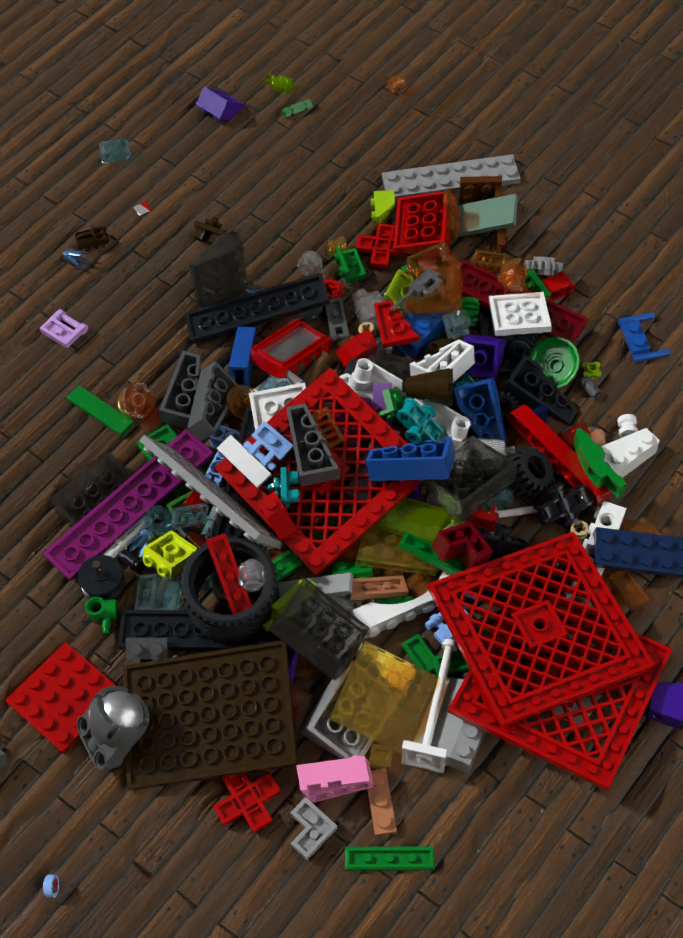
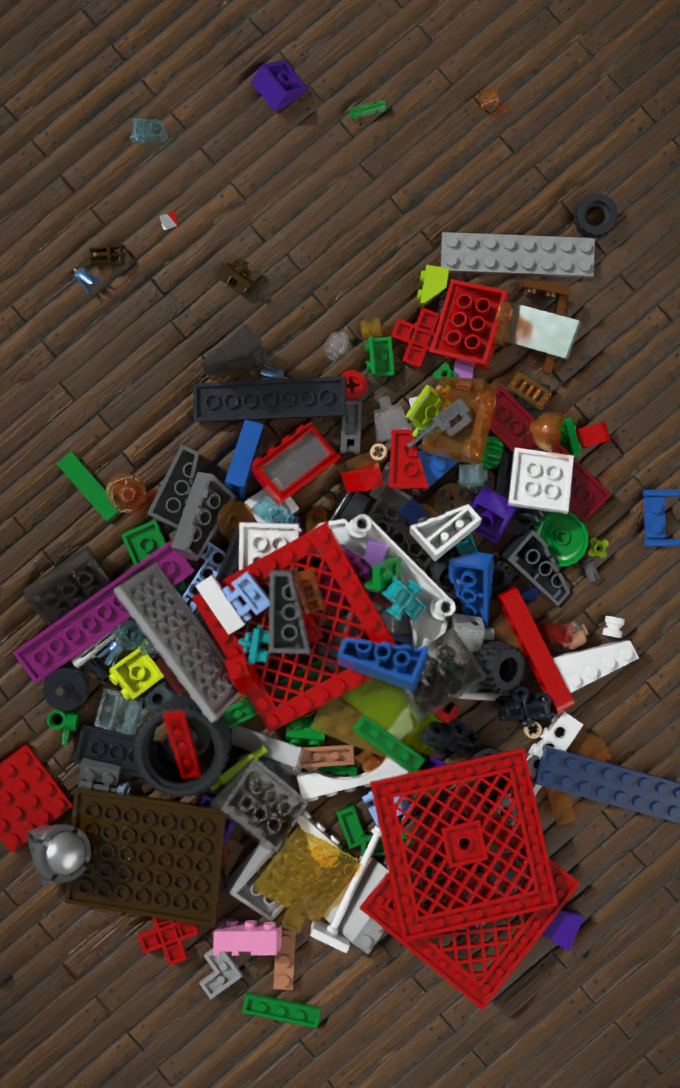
camera: 10 degrees right, 30 degrees up
lavender plate [39,309,88,349] -> none
clear head [238,559,266,592] -> none
clear neon green plate [264,74,294,94] -> none
dark brown cone [402,368,453,407] -> none
dark red brick [431,521,493,569] -> none
light grey gear [524,256,563,276] -> none
green slope [574,427,627,499] -> none
none -> clear blue plate [398,498,426,526]
none -> black tyre [573,193,618,239]

